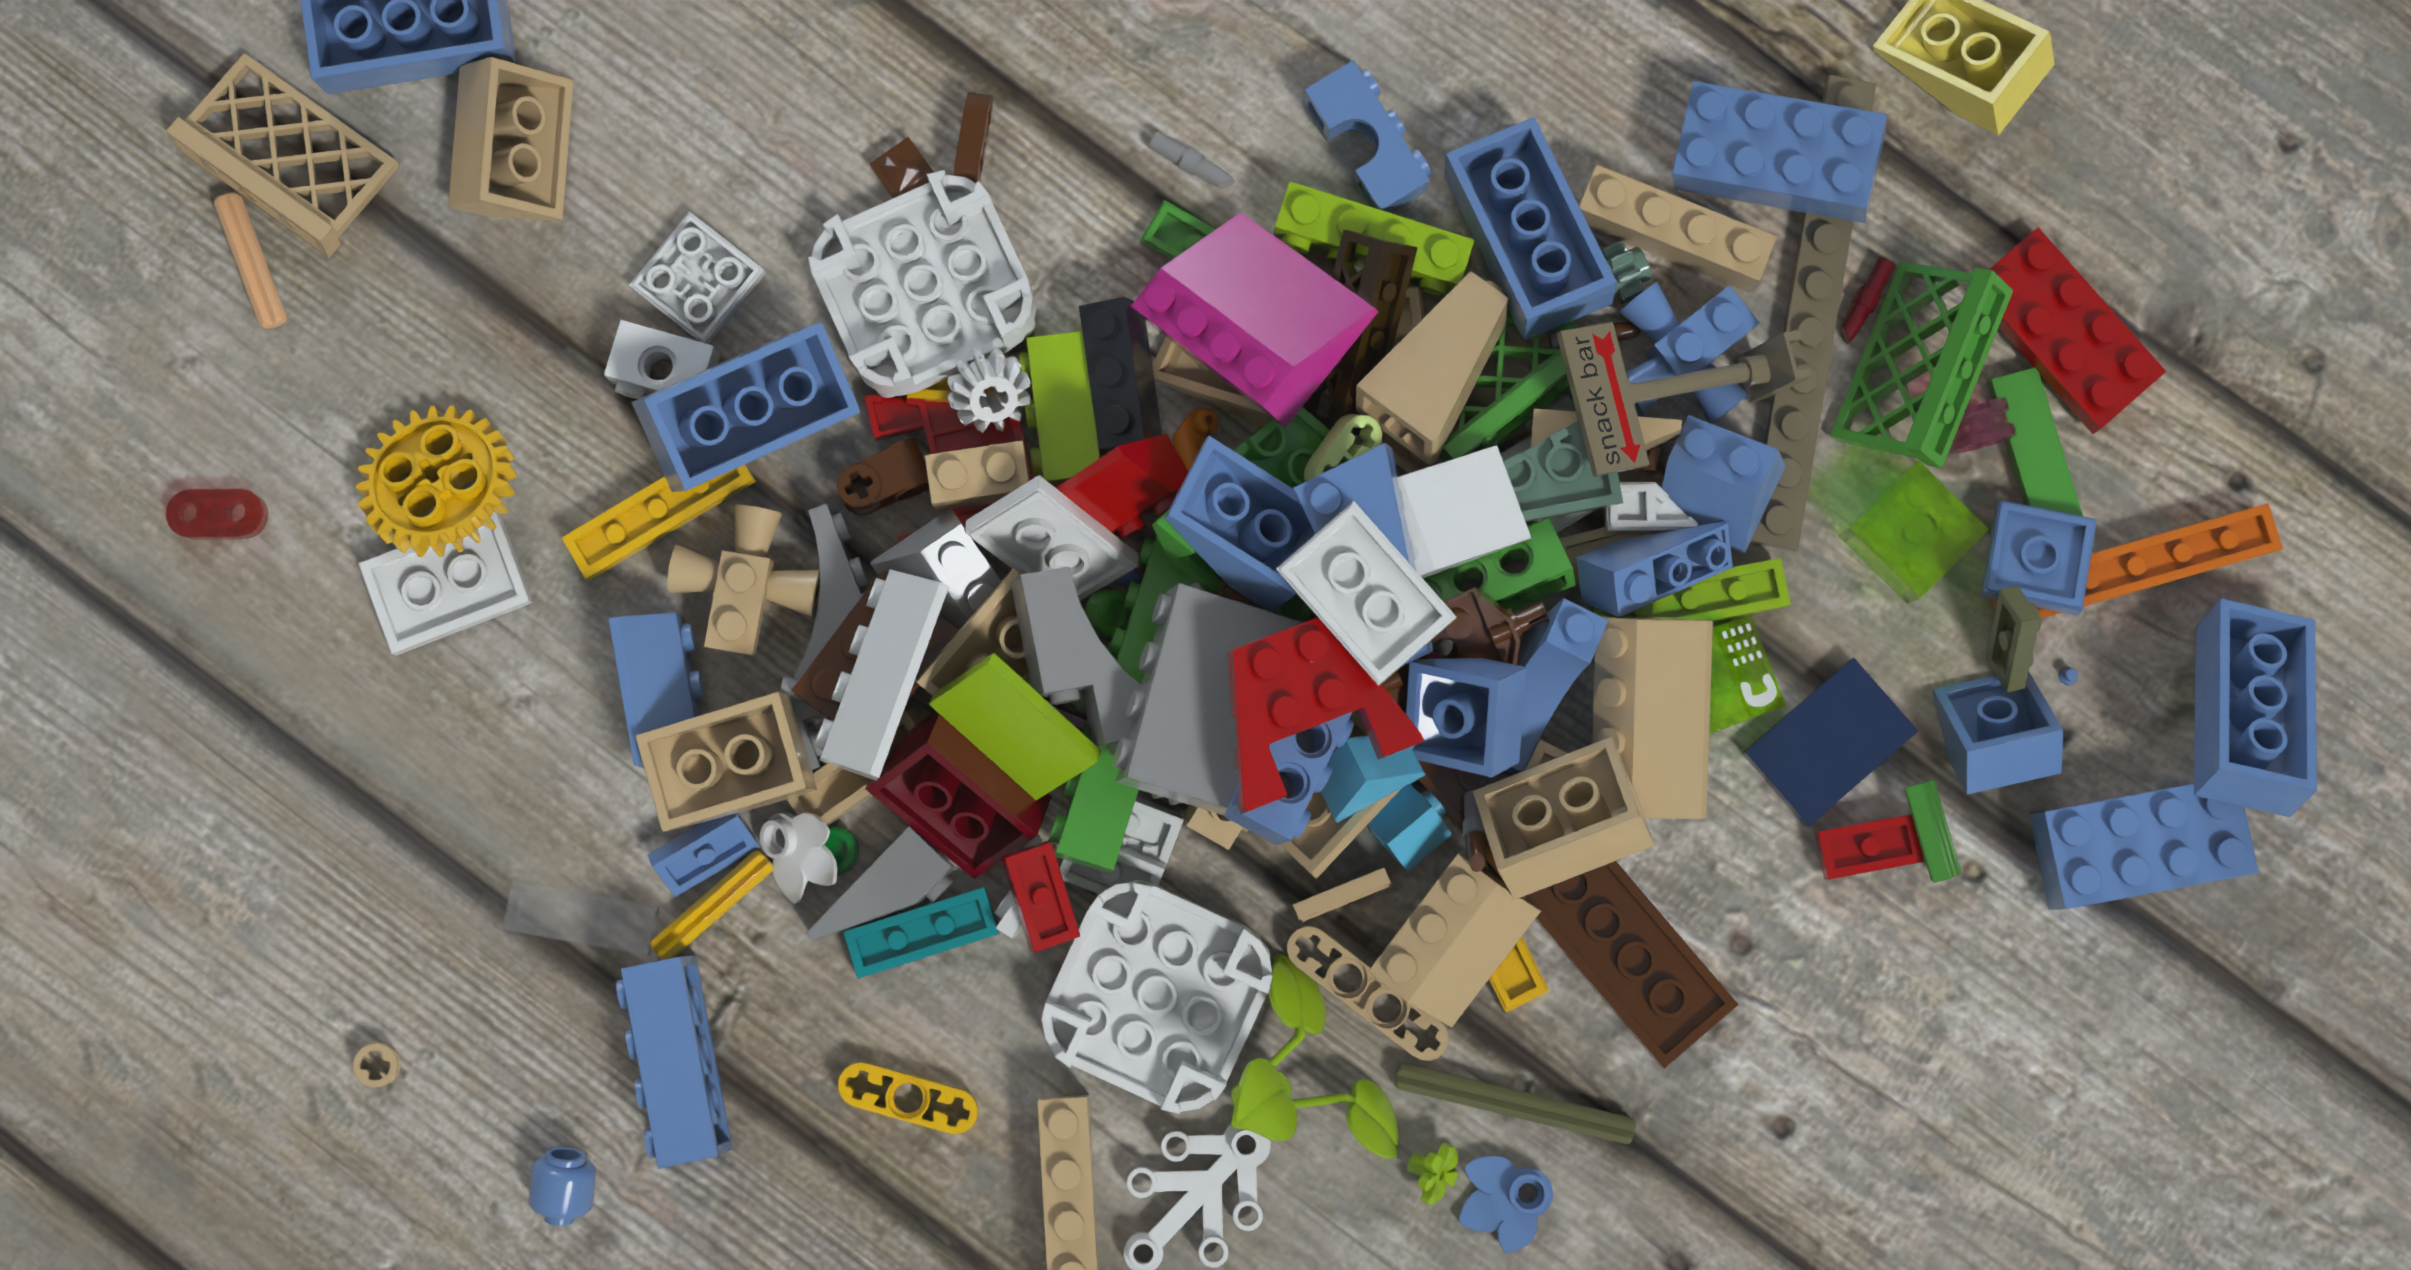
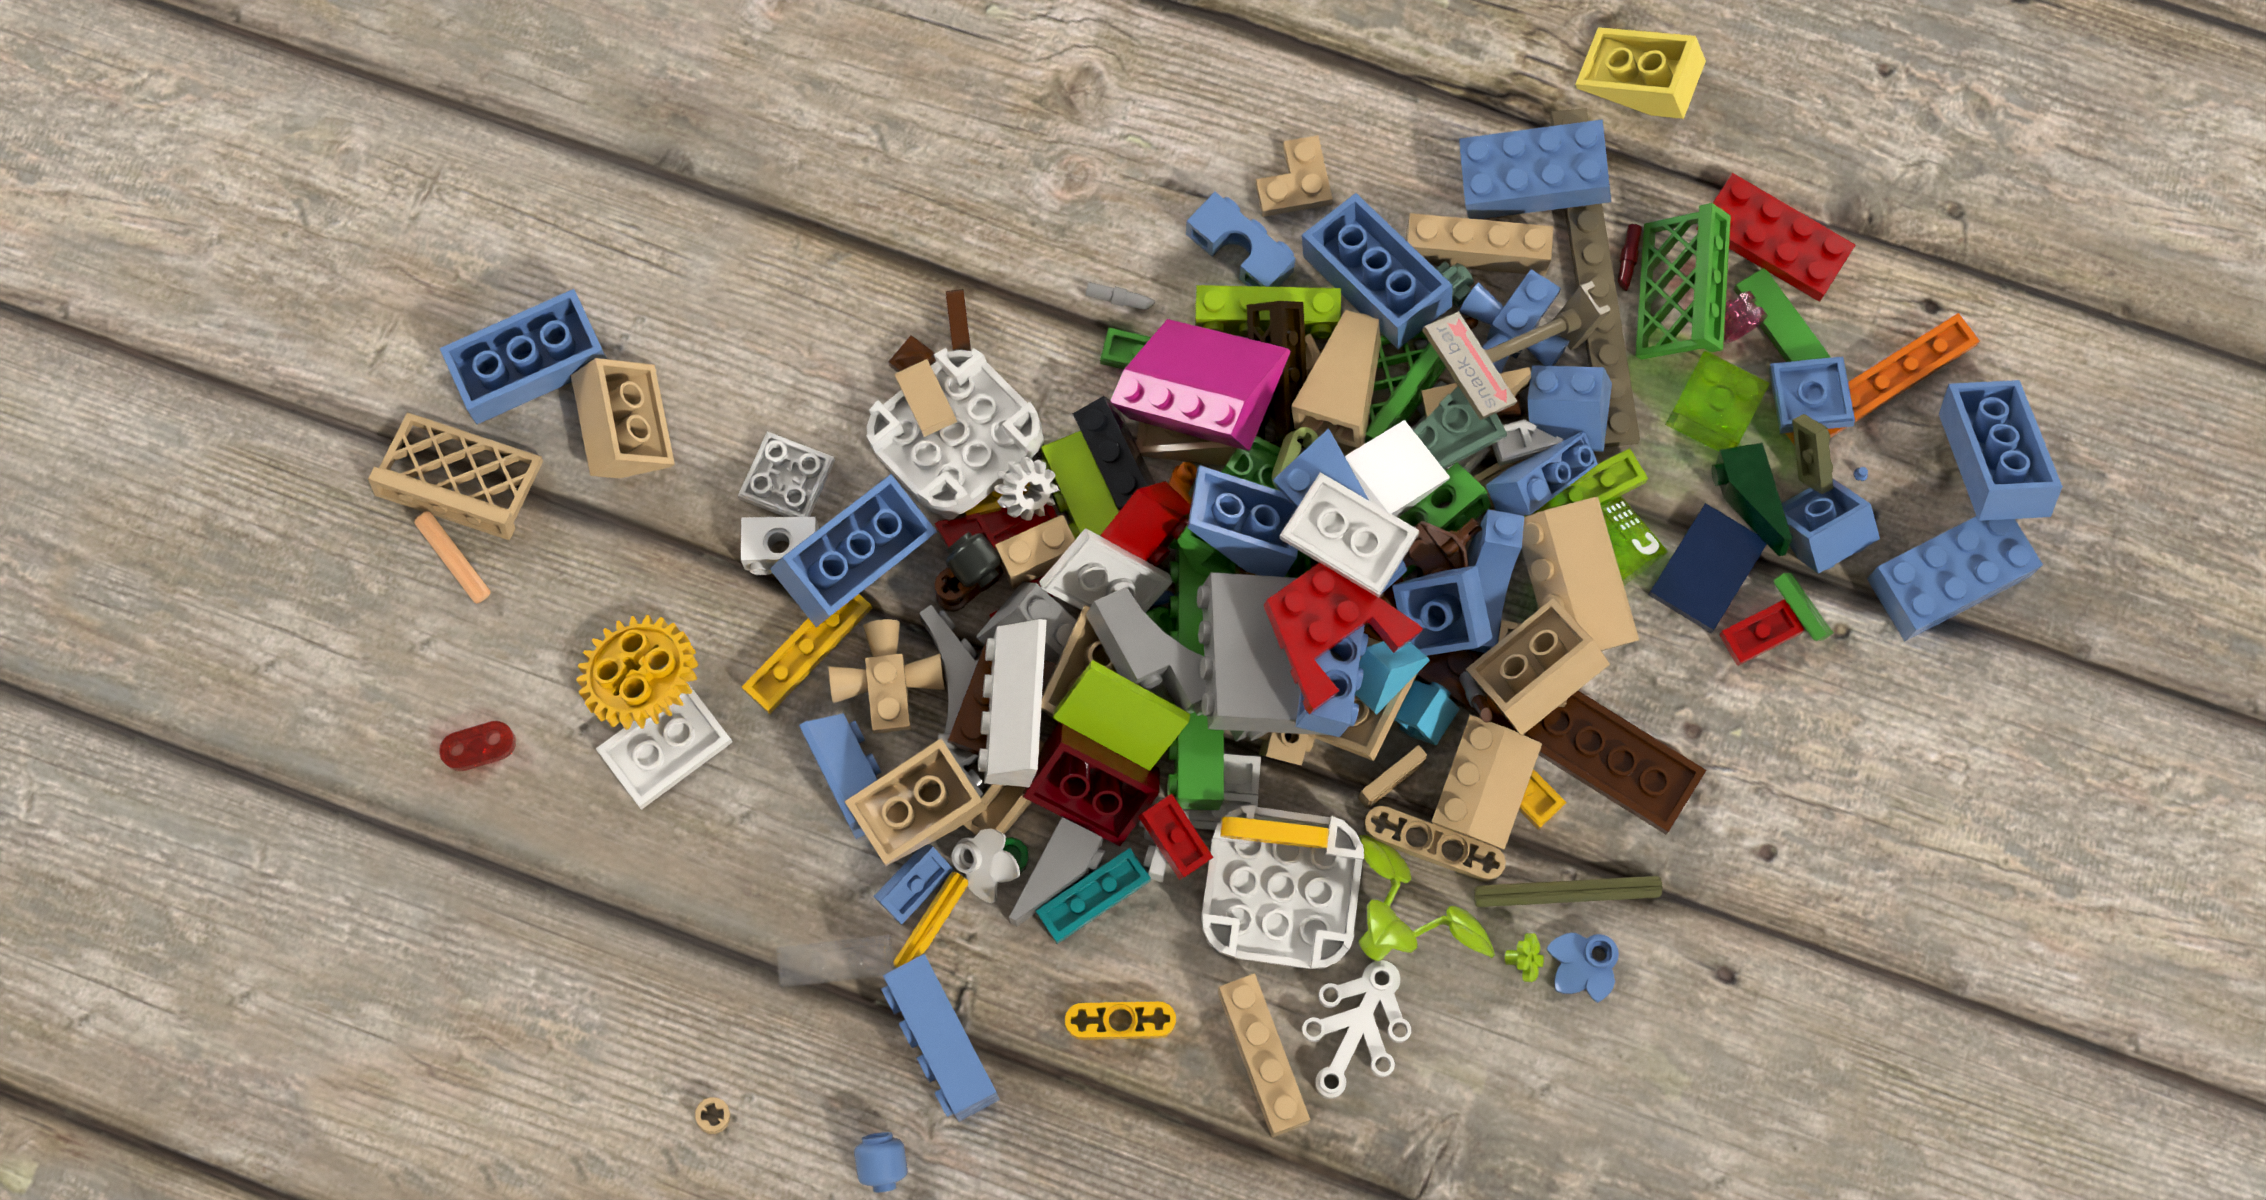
camera: 15 degrees left, 10 degrees down
none -> tan tile [894,359,957,437]
none -> pearl dark grey head [946,532,1001,588]
none -> yellow beam [1220,817,1329,848]
none -> tan plate [1256,135,1333,217]
none -> dark green slope [1711,443,1792,556]

